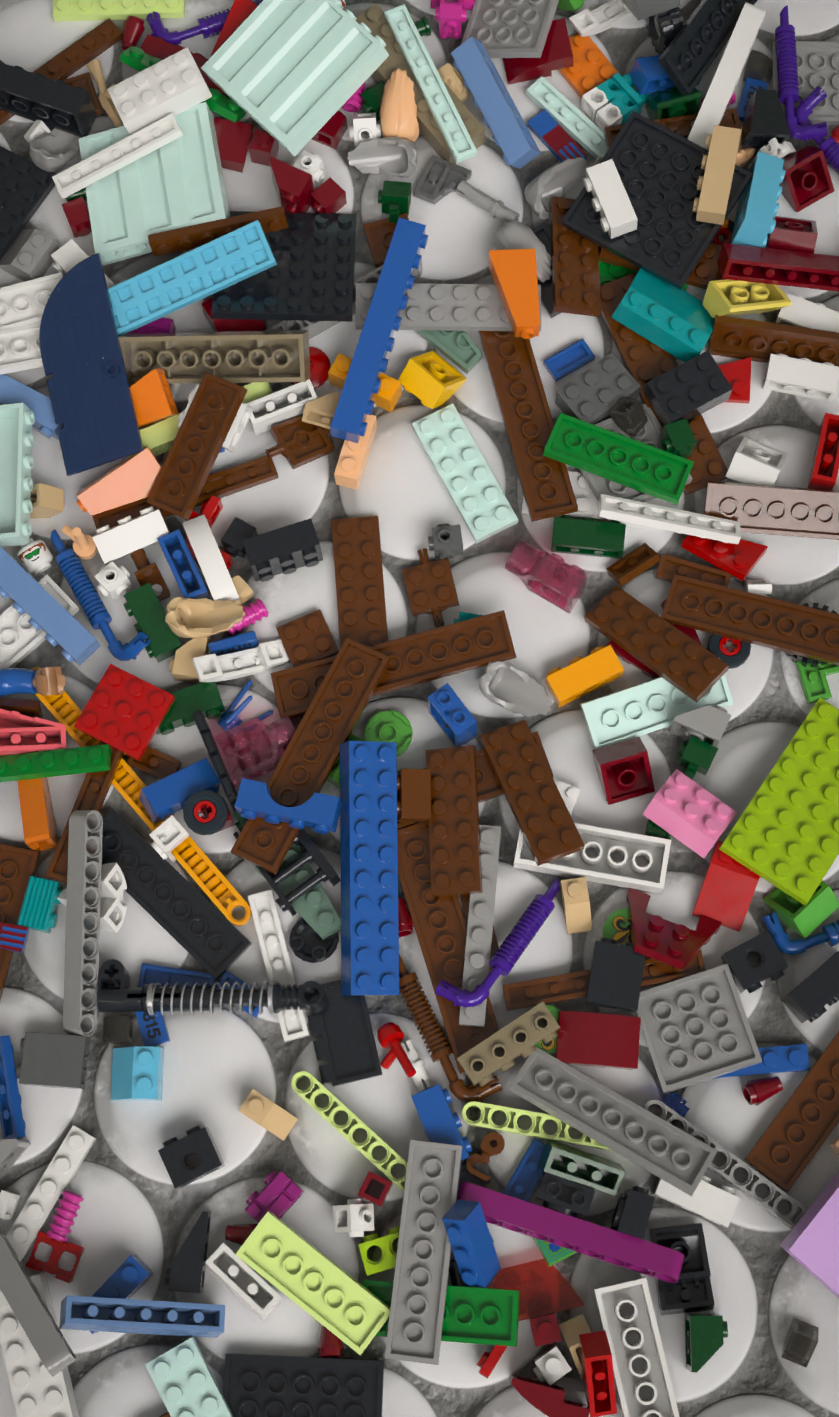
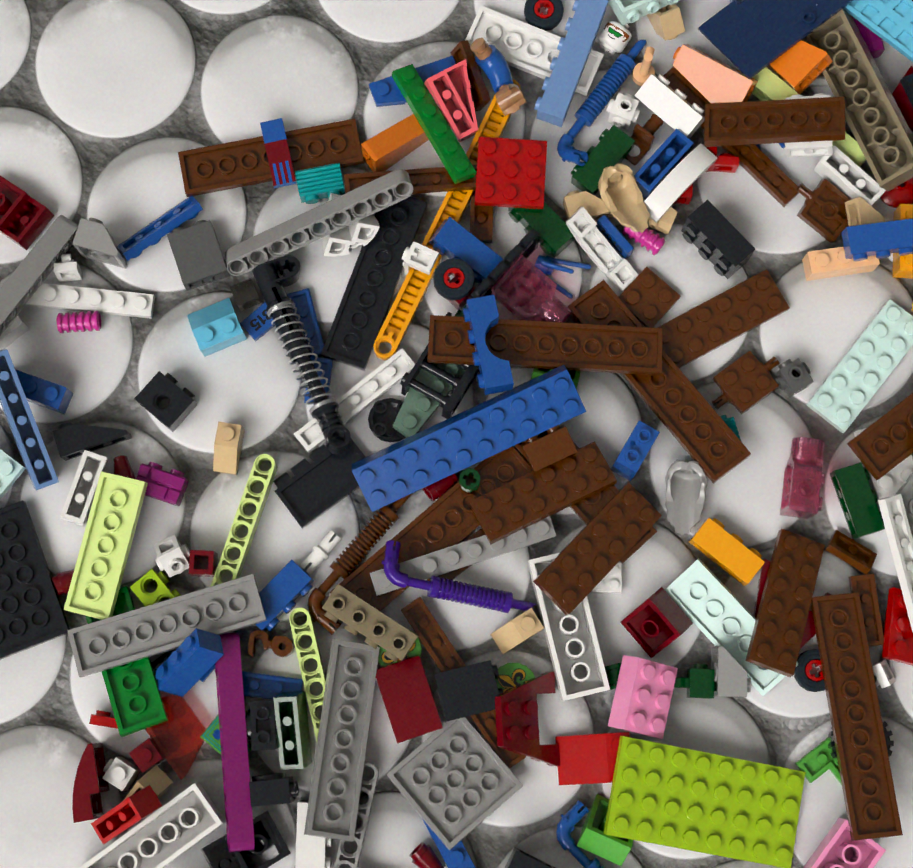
camera: 60 degrees right, 5 degrees up
red piece [25,1231,85,1283] -> none
black brick [221,517,258,559] -> none
bright green tile [364,710,413,757] -> none
red piece [377,1022,416,1077] -> none
clear blue plate [661,1093,690,1118] -> none
black brick [721,930,788,994] -> none
none -> dark green bush [459,468,480,493]

